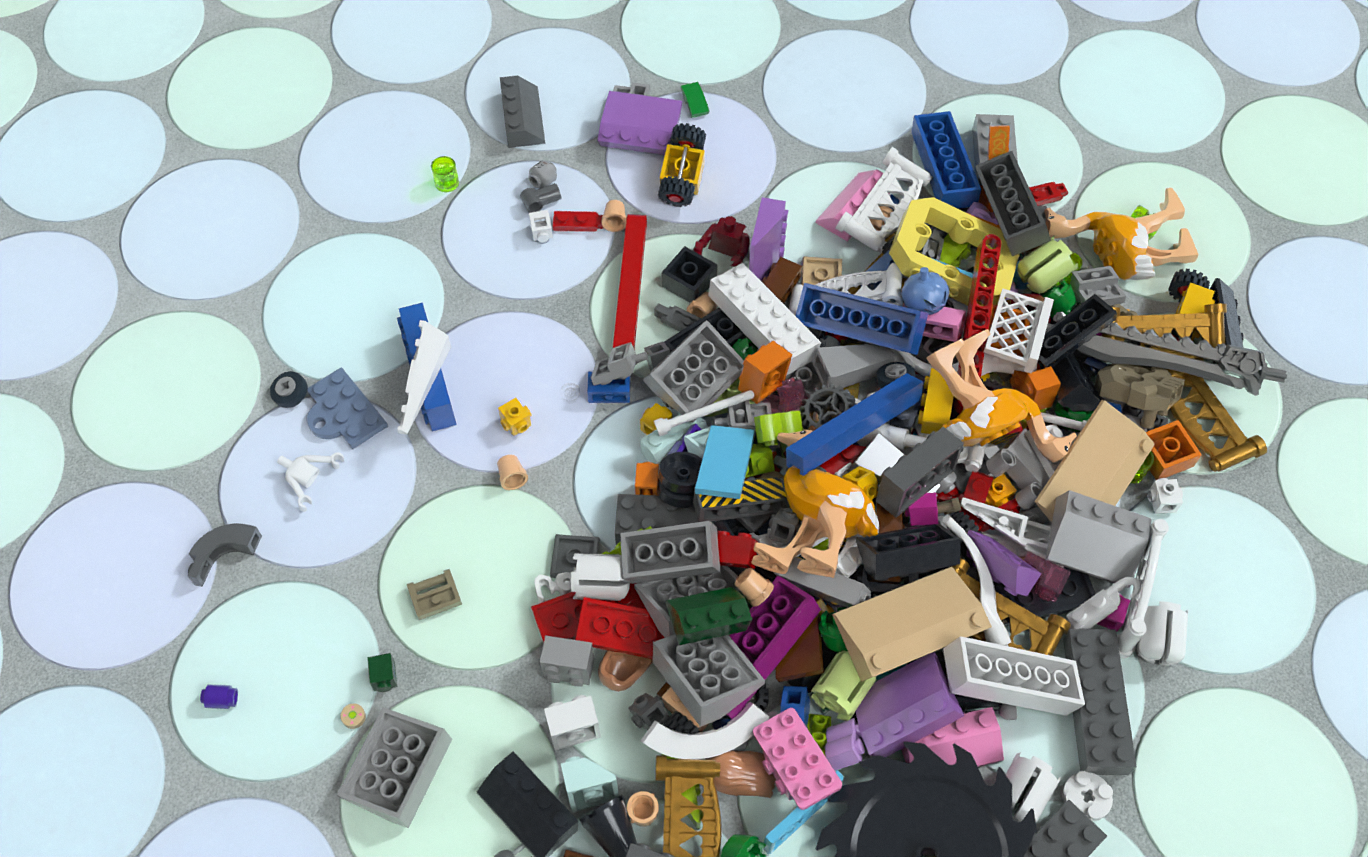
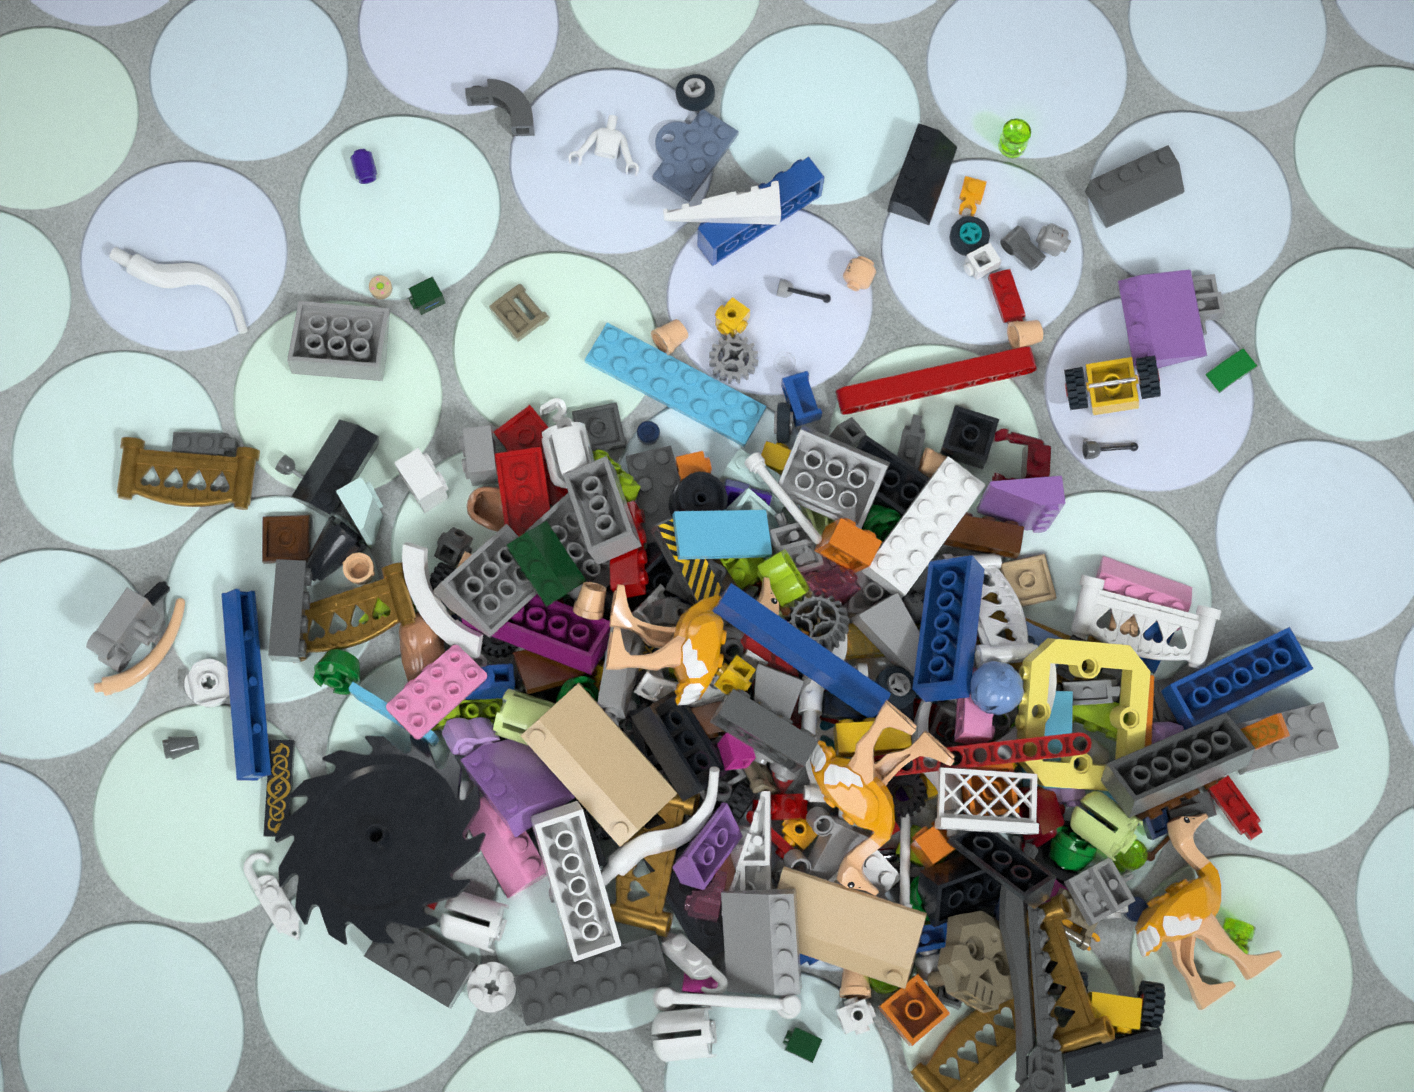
camera: 70 degrees right, 15 degrees up
light grey plate [591,342,648,386] -> none
none -> medium azure plate [585,323,767,447]
none -> dark blue tile [637,421,660,445]
none -> light grey gear [709,334,758,384]
none -> black wheel [774,402,793,443]
none -> hinge [776,278,831,303]
none -> dark green brick [782,1027,823,1063]
none -> light nougat piece [839,968,871,999]
none -> light nougat head [843,256,876,291]
none -> black slope [887,123,957,225]
none -> black wheel [949,216,990,256]
none -> light orange plate [958,176,987,217]
none -> hinge [1082,441,1139,460]

